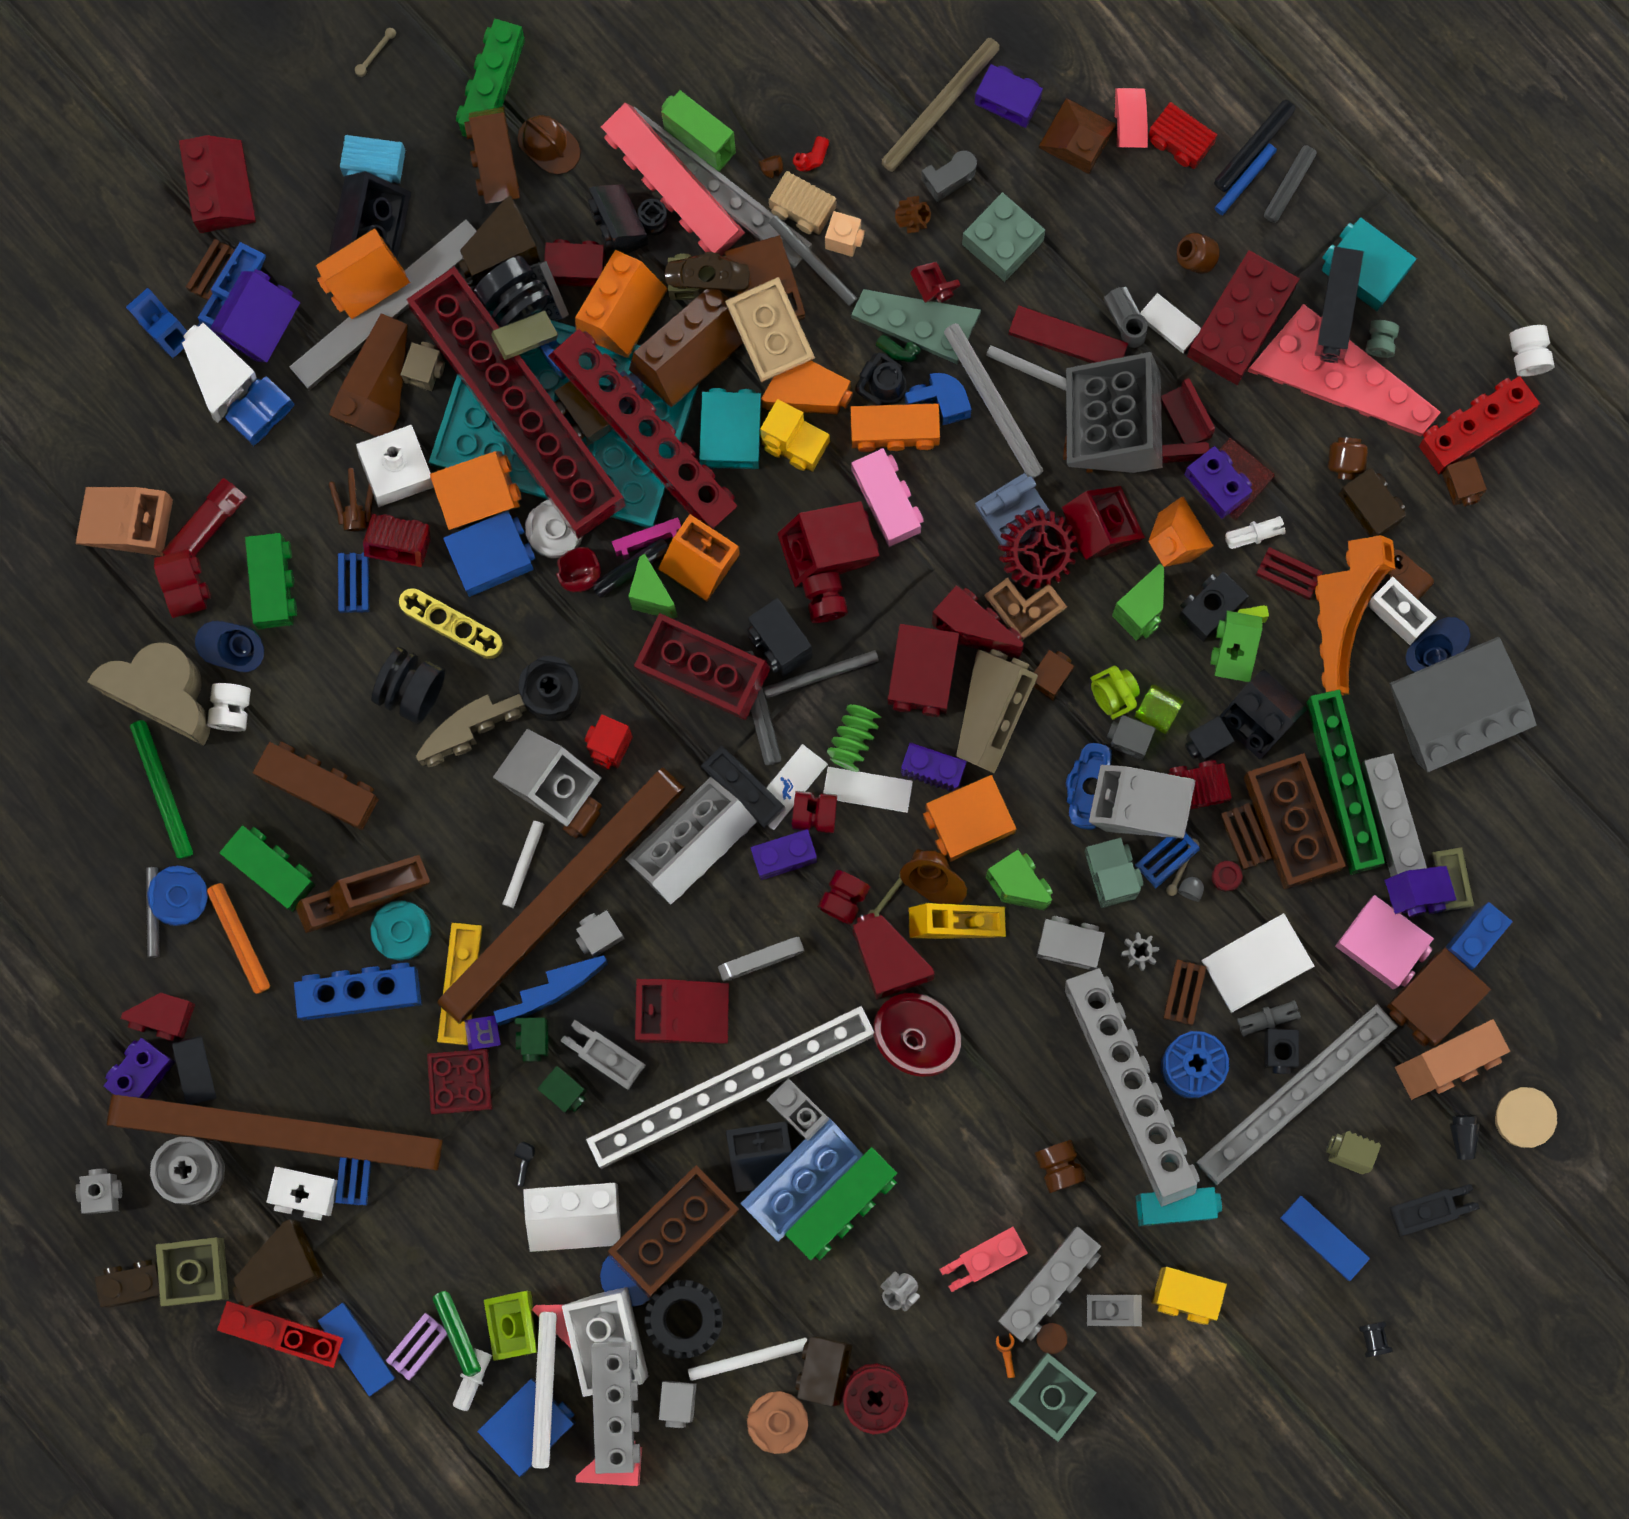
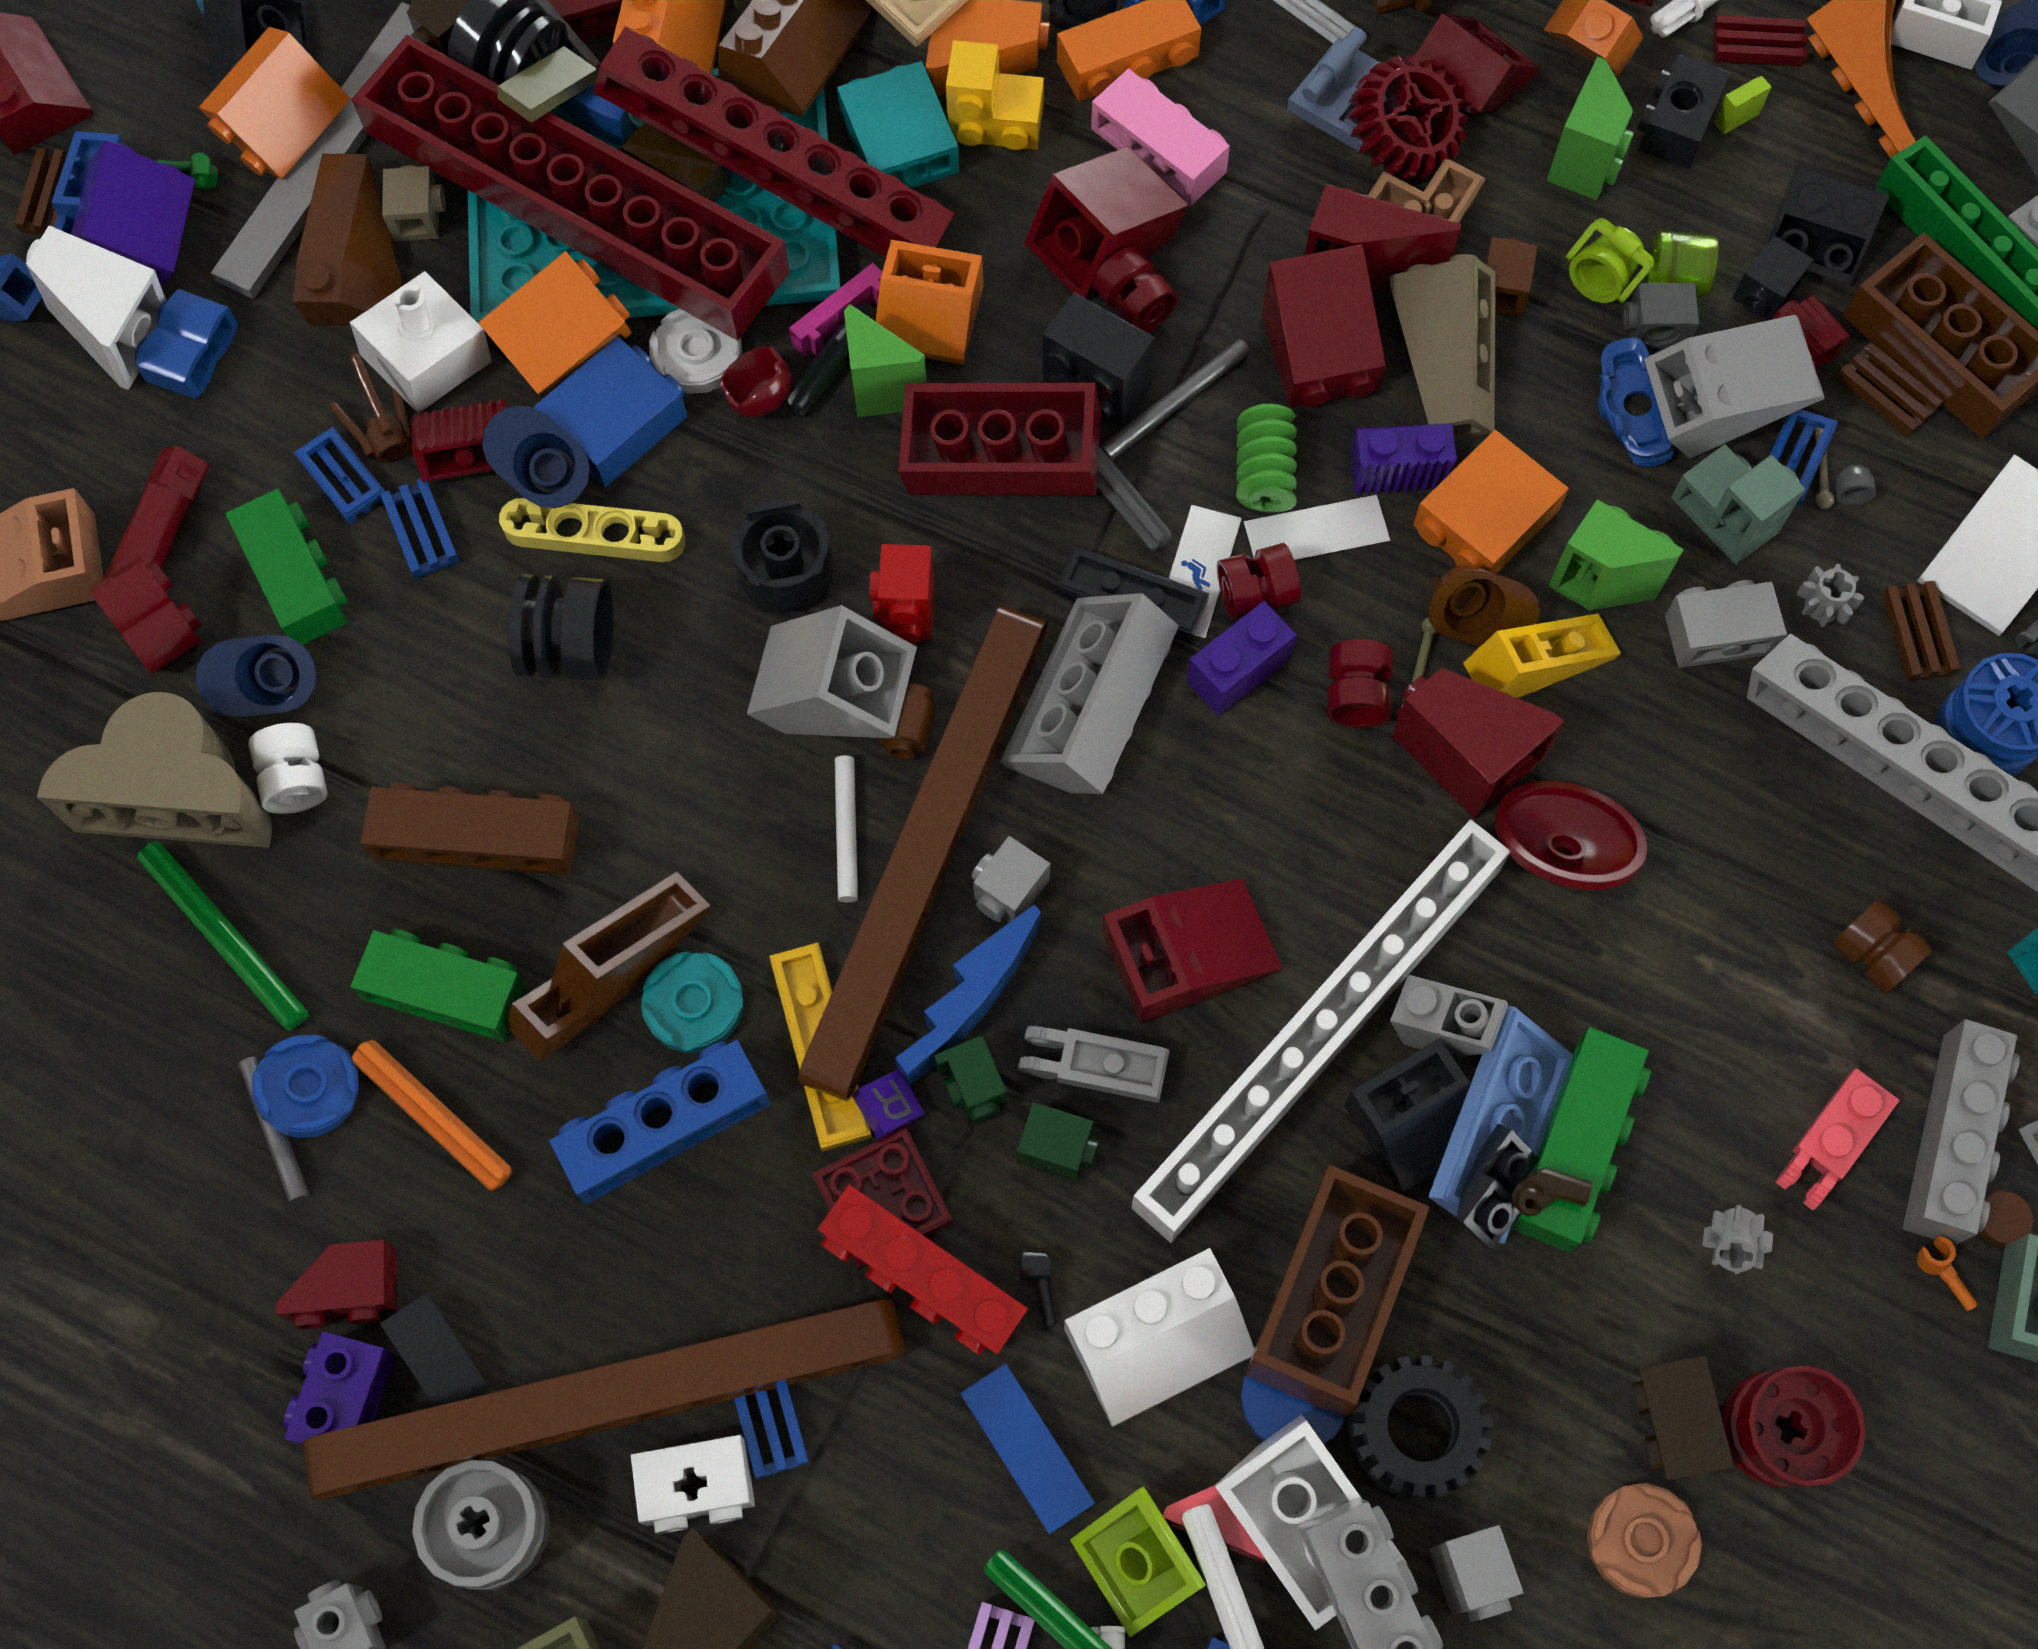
camera: 25 degrees left, 10 degrees down
dark tan slope [416,694,527,767] -> none
white bar [688,1337,807,1381] -> none
light grey beam [718,937,805,982] -> none
bright green brick [1210,611,1262,682] -> none
dark red tile [1211,861,1243,892] -> none
none -> green hand [157,152,218,189]
none -> blue tile [294,427,385,525]
none -> dark blue piece [482,405,590,509]
none -> red brick [817,1184,1028,1356]
none -> blue tile [960,1363,1095,1536]
none -> black slope [1456,1123,1539,1251]
none -> dark brown arm [1512,1168,1592,1216]

